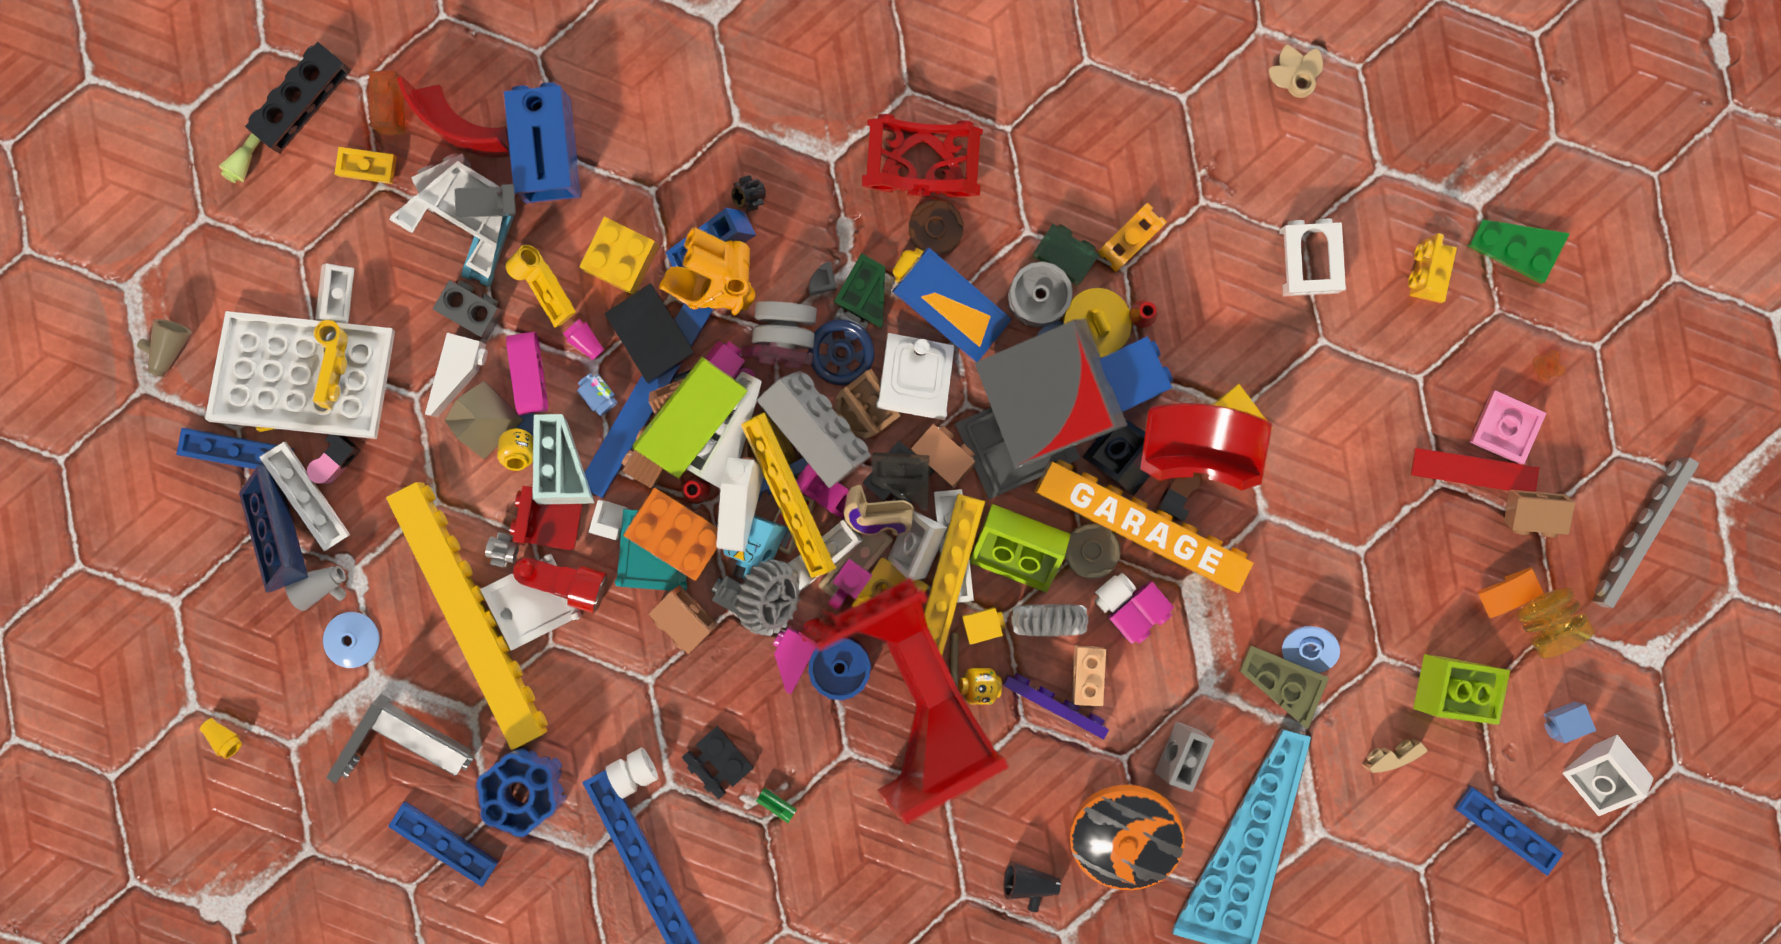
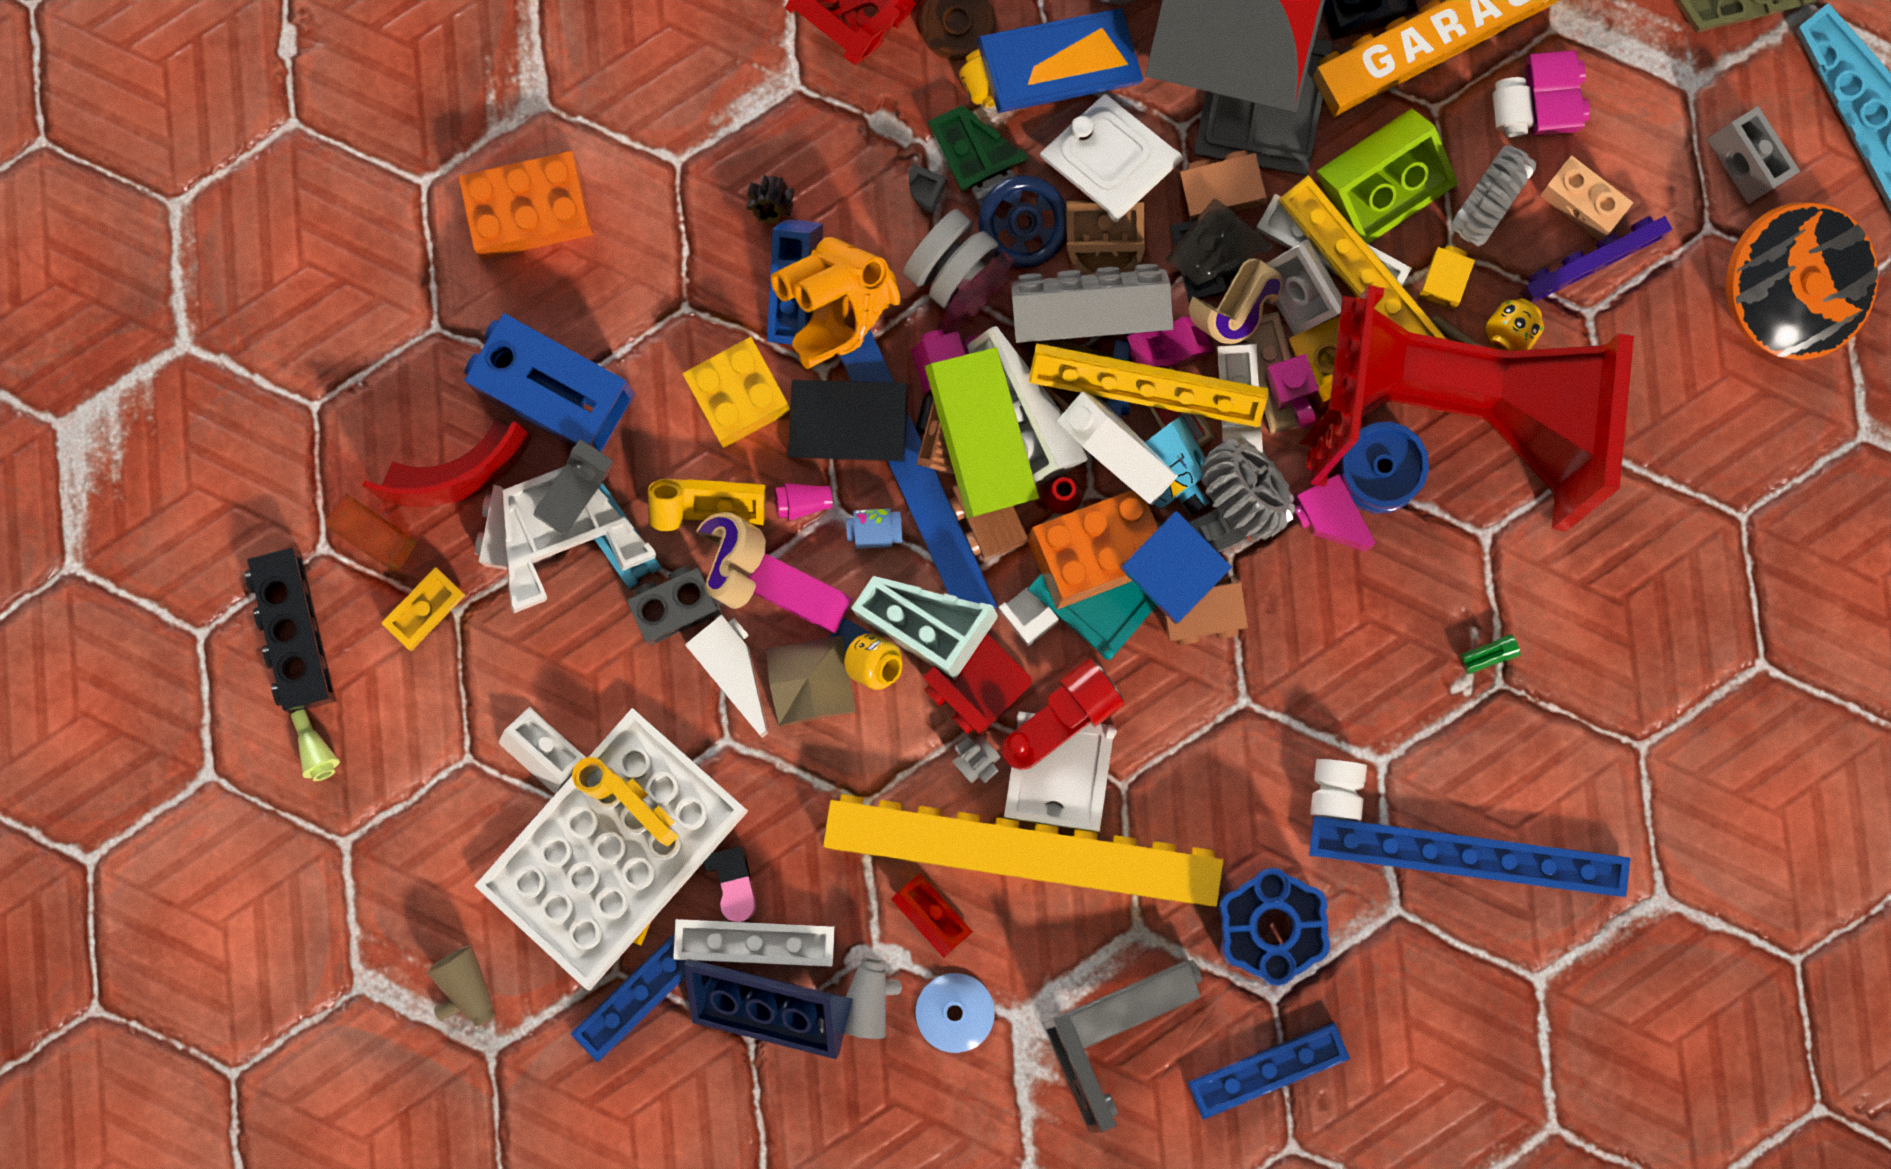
camera: 45 degrees left, 5 degrees down
black plate [681,725,754,800] -> none
black piece [1003,861,1061,912] -> none
dark tan tile [1065,523,1121,579] -> none
none -> orange brick [459,151,594,260]
none -> tan animal [696,512,766,609]
none -> red plate [891,873,973,958]
none -> blue tile [1120,511,1232,624]

